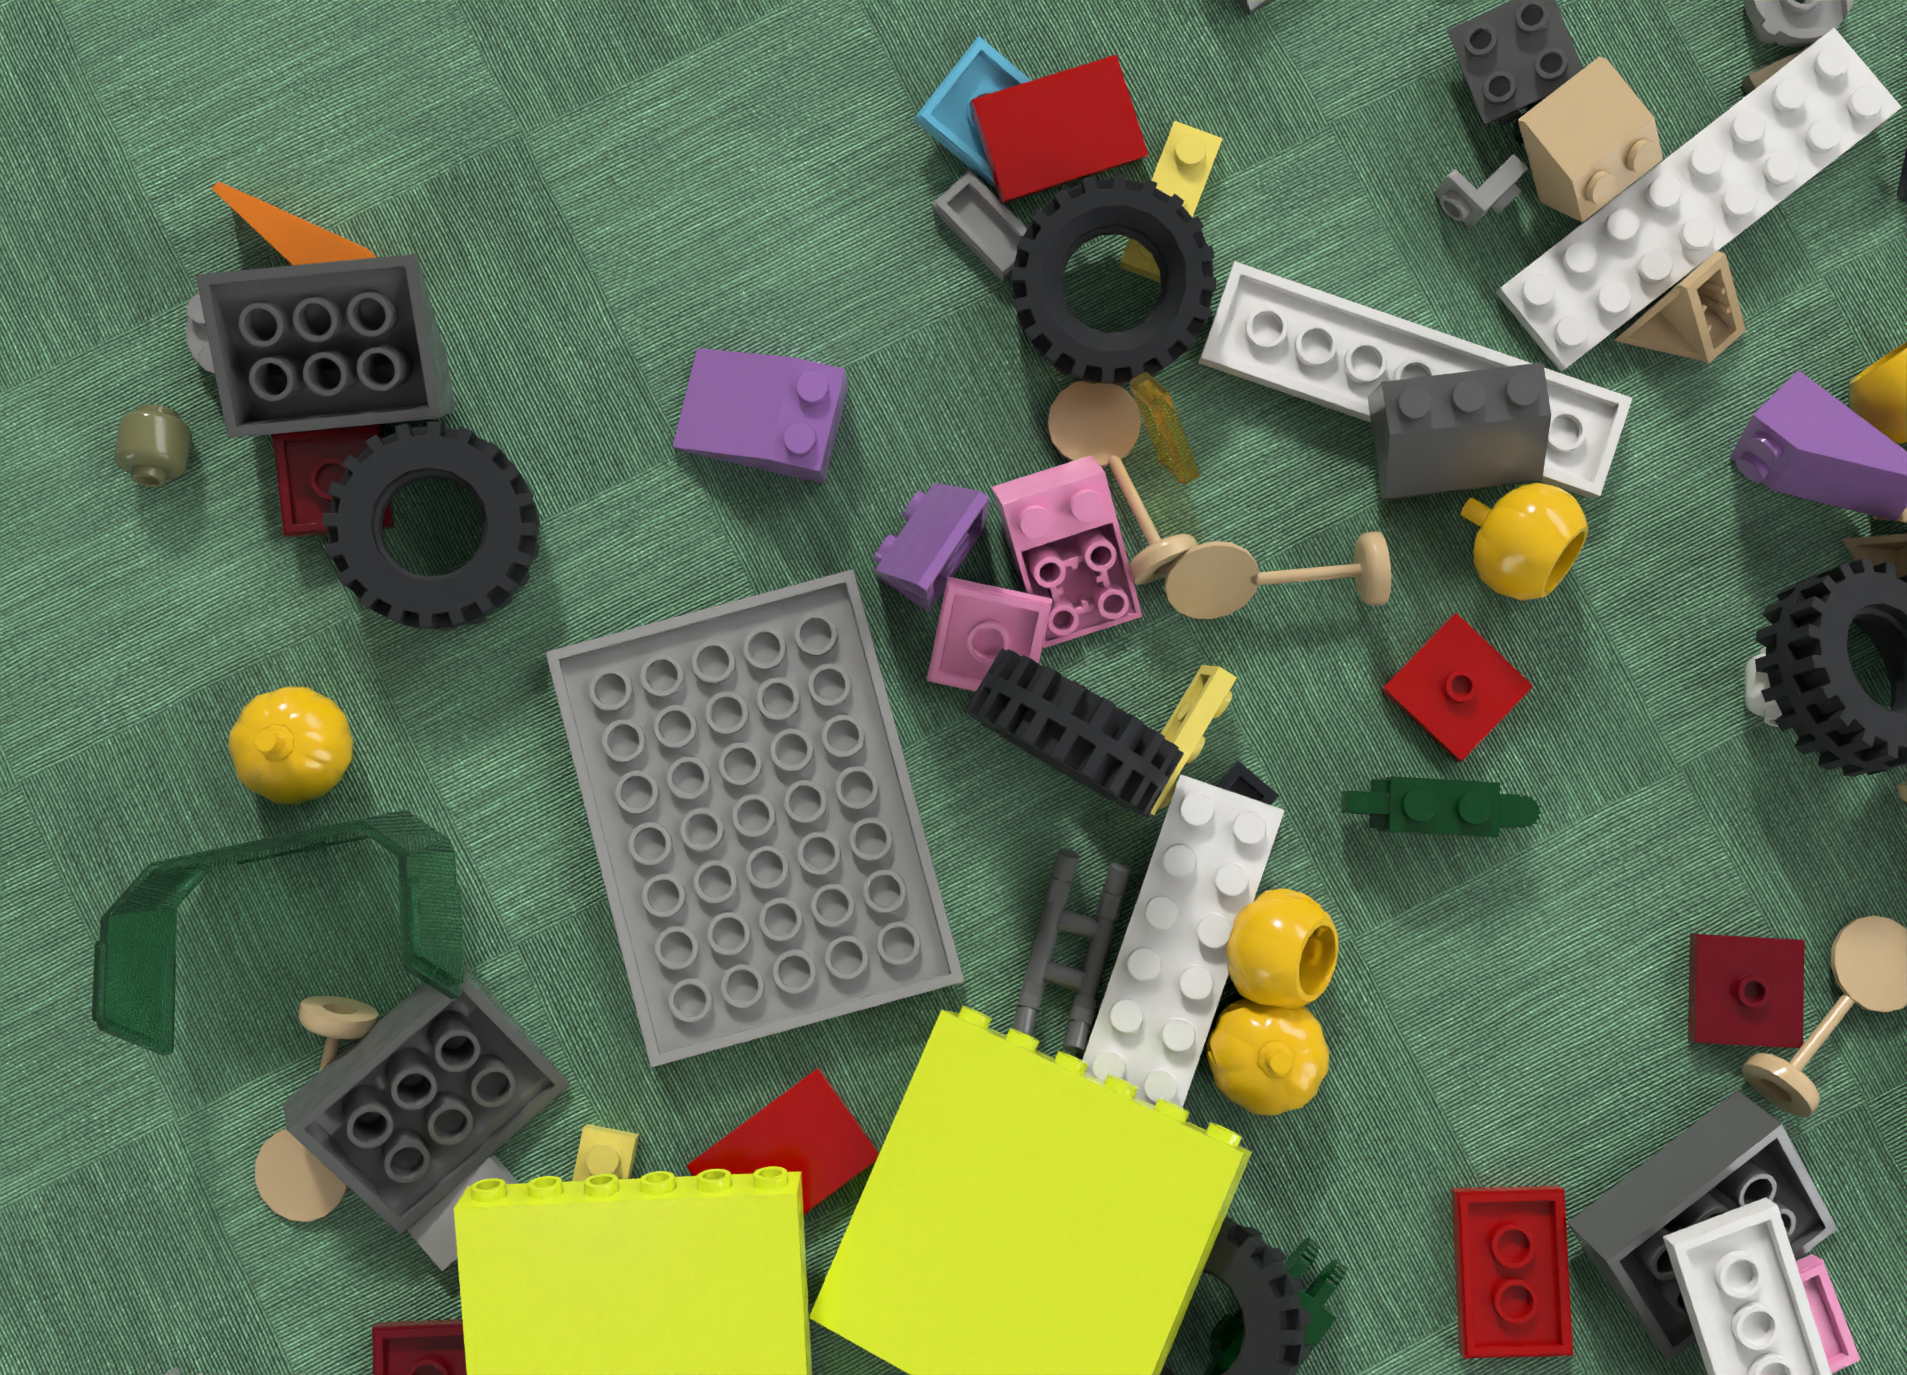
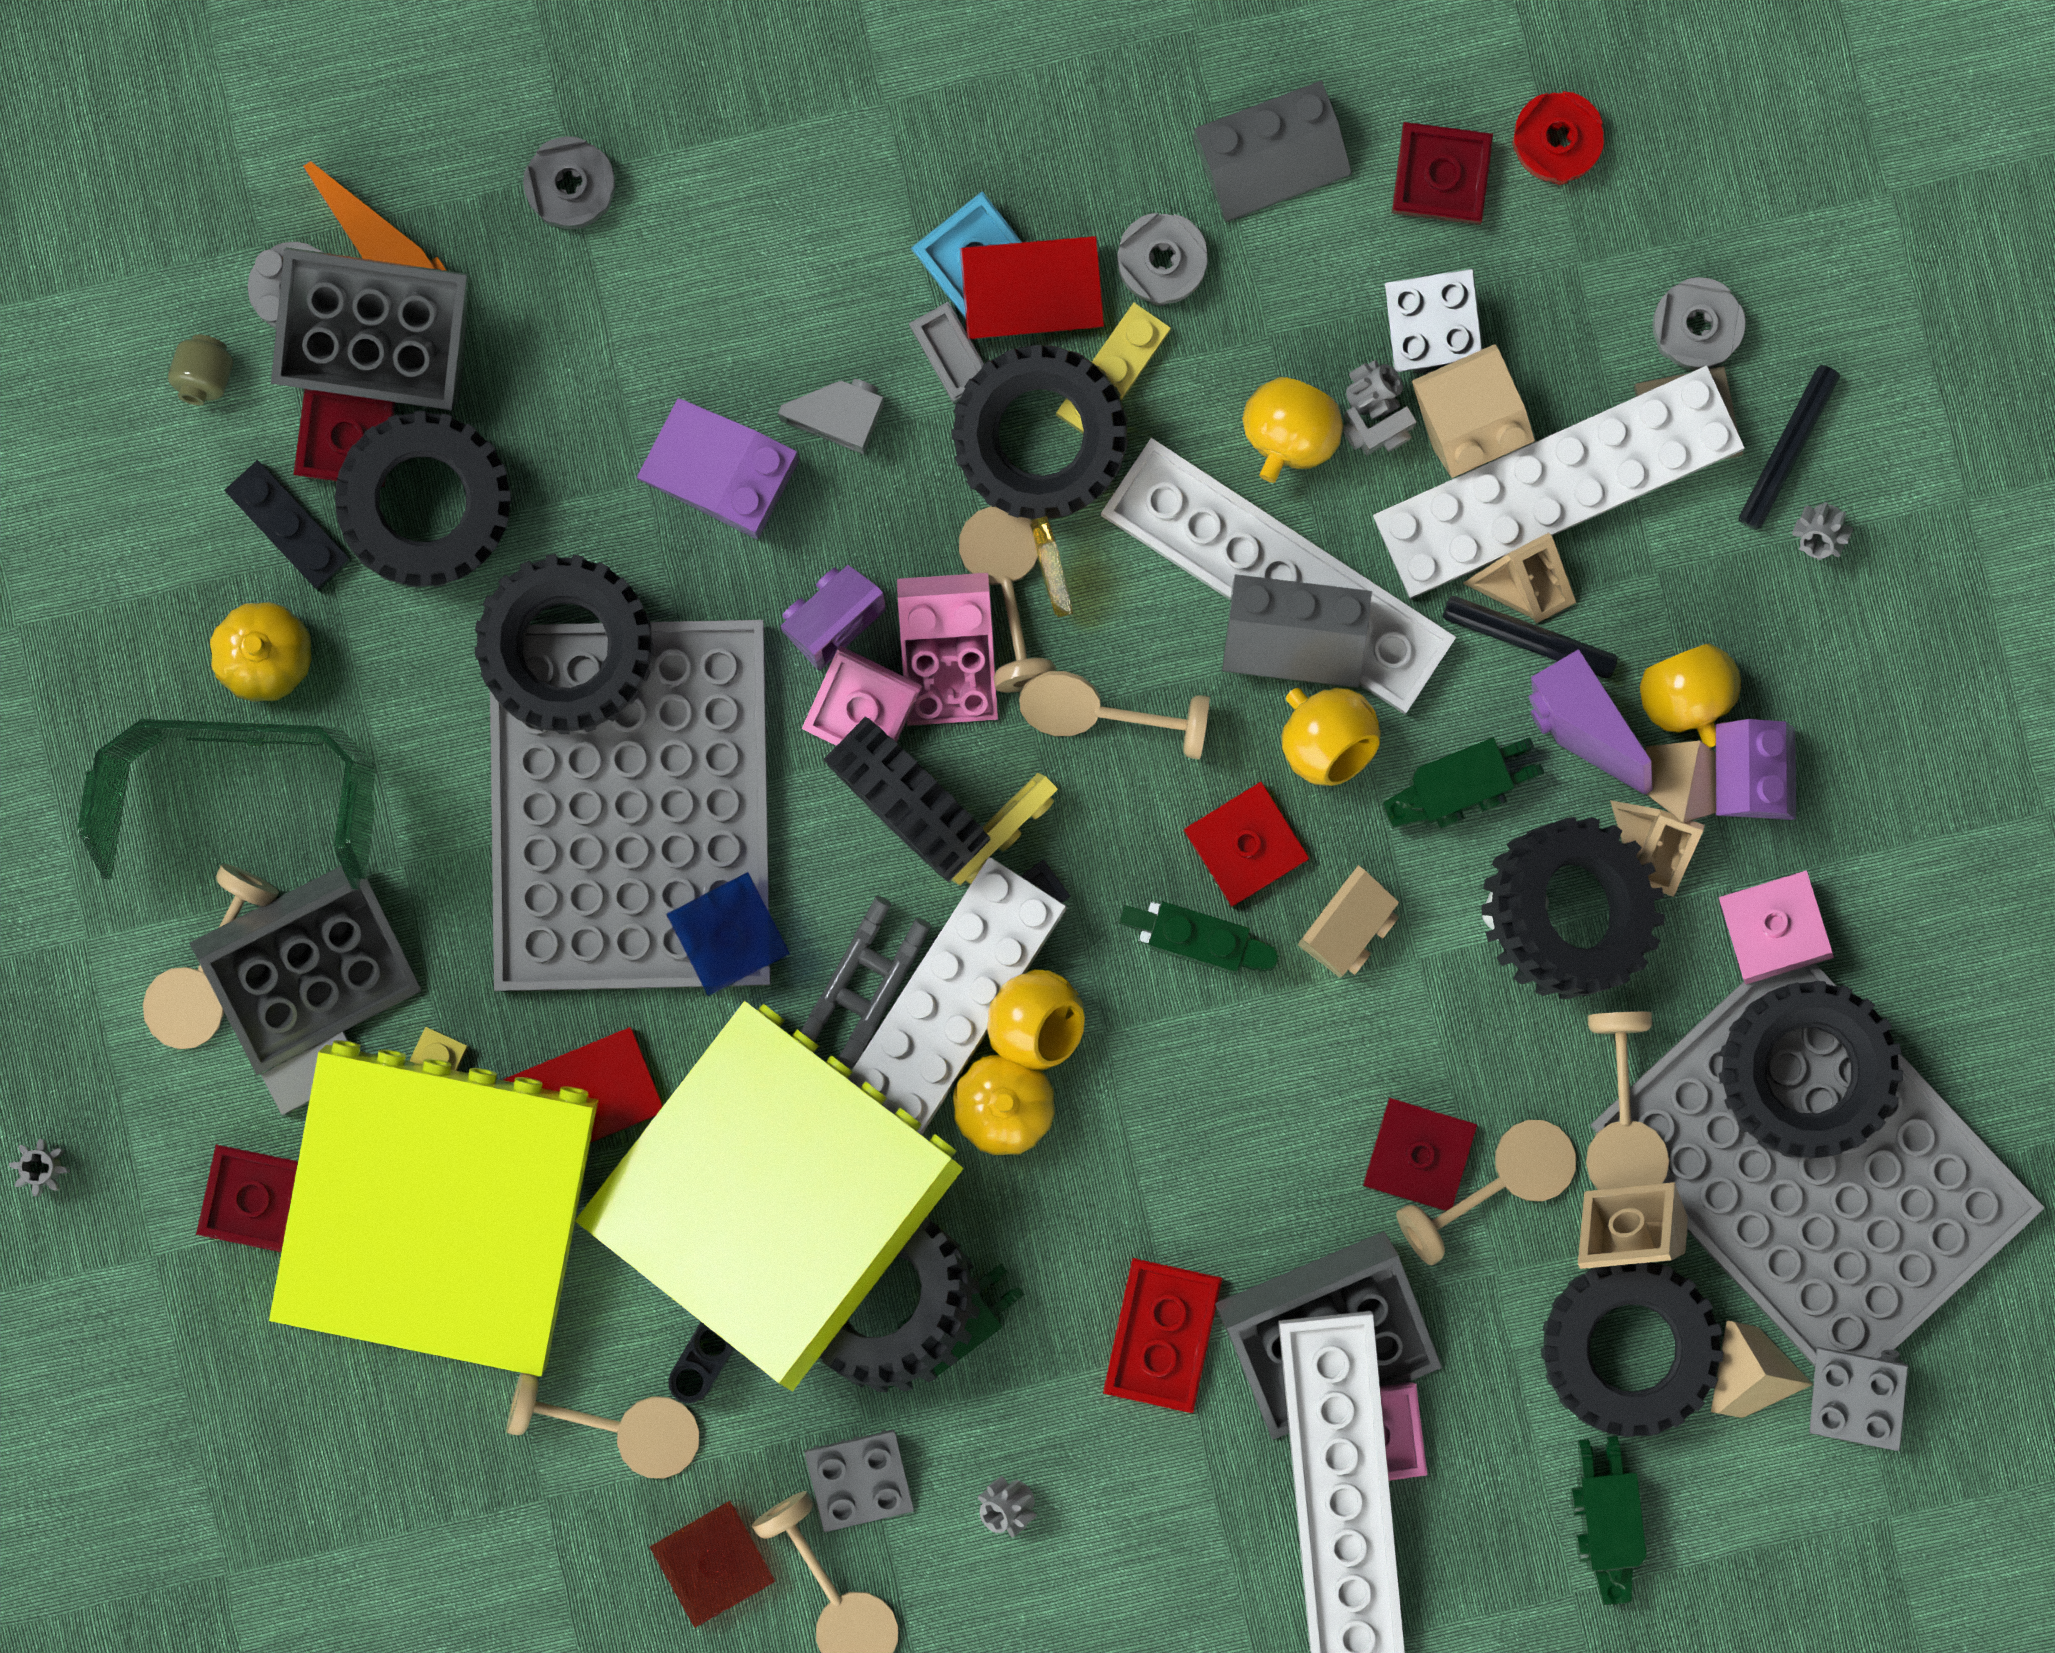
camera: 10 degrees right, 0 degrees up
none -> black plate [224,460,351,592]
none -> black tyre [474,554,654,734]
none -> flat silver plate [523,136,615,229]
none -> clear blue plate [666,872,791,997]
none -> light grey slope [778,379,884,455]
none -> light grey plate [1117,213,1208,306]
none -> yellow piece [1242,377,1343,483]
none -> tan slope [1297,865,1399,978]
none -> light grey gear [1346,360,1403,419]
none -> dark green hinge [1382,737,1545,829]
none -> black axle [1443,596,1618,679]

